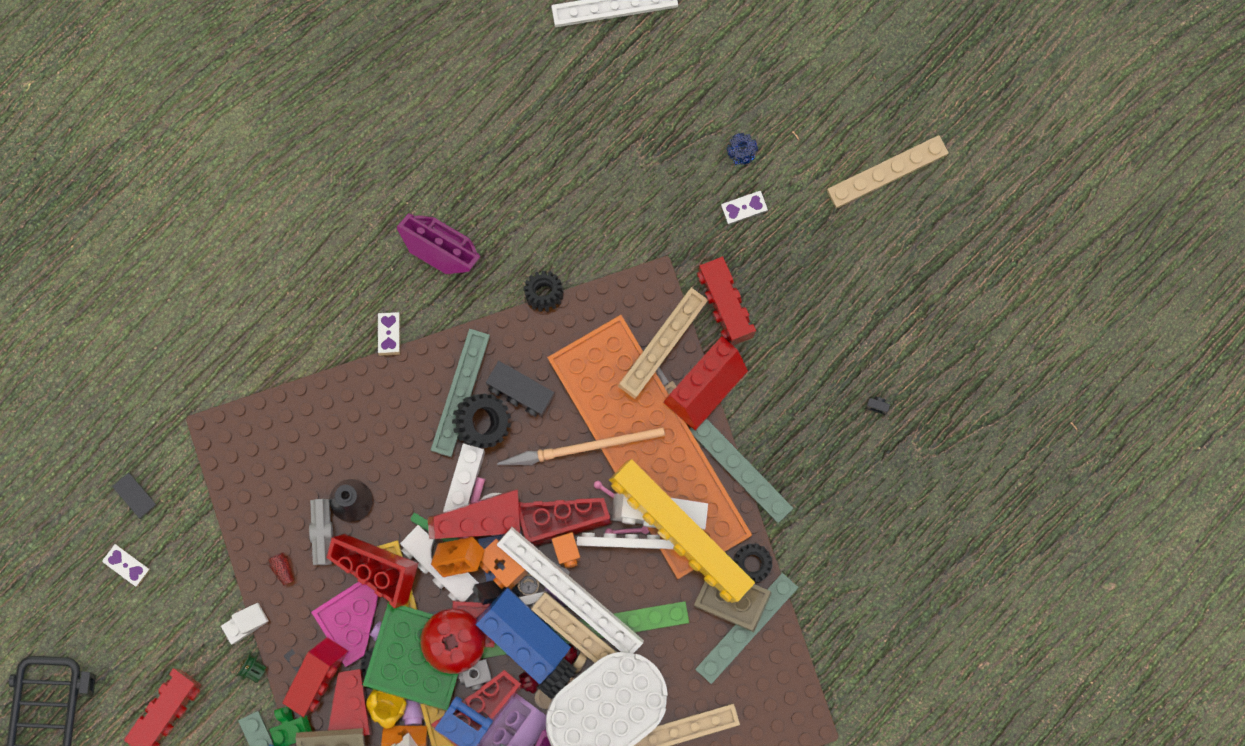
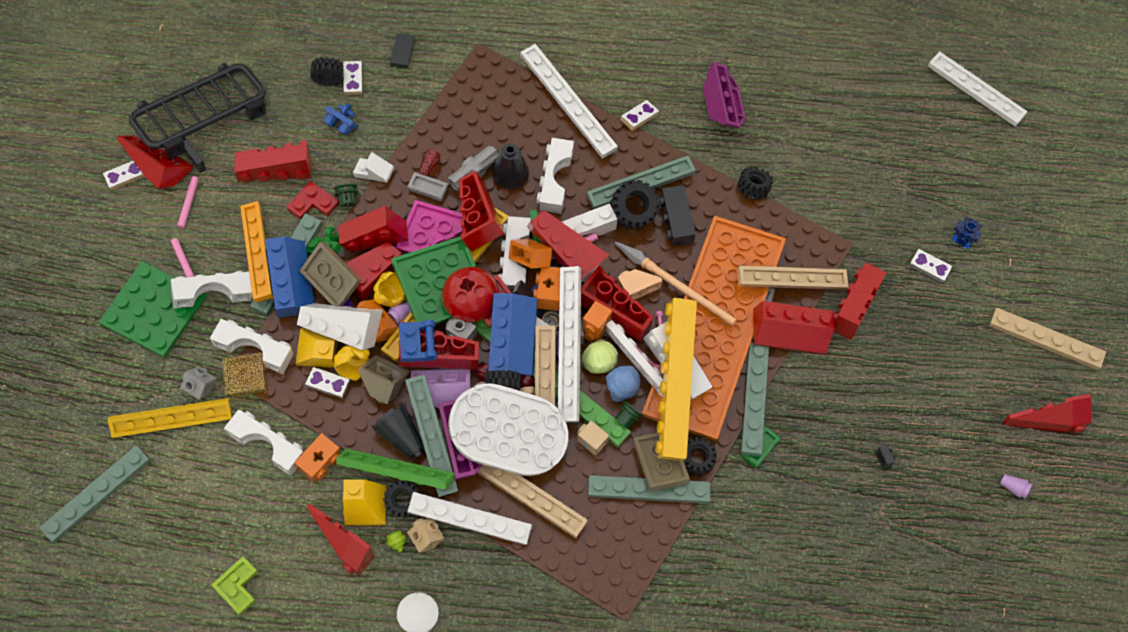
camera: 50 degrees right, 15 degrees down
none -> red plate [286,181,339,220]
none -> black tyre [310,57,344,86]
none -> blue hips [324,103,359,136]
none -> light grey tile [407,172,449,202]
none -> white plate [521,44,618,159]
none -> white arch [537,138,574,214]
none -> tan brick [577,421,609,456]
none -> yellowish green hair [582,339,618,374]
none -> medium blue hair [606,366,640,402]
none -> dark green piece [615,400,644,429]
none -> light nougat slope [617,269,662,300]
none -> green tile [741,426,781,469]
none -> lavender cone [1000,474,1033,499]
none -> red wedge [1003,394,1091,433]

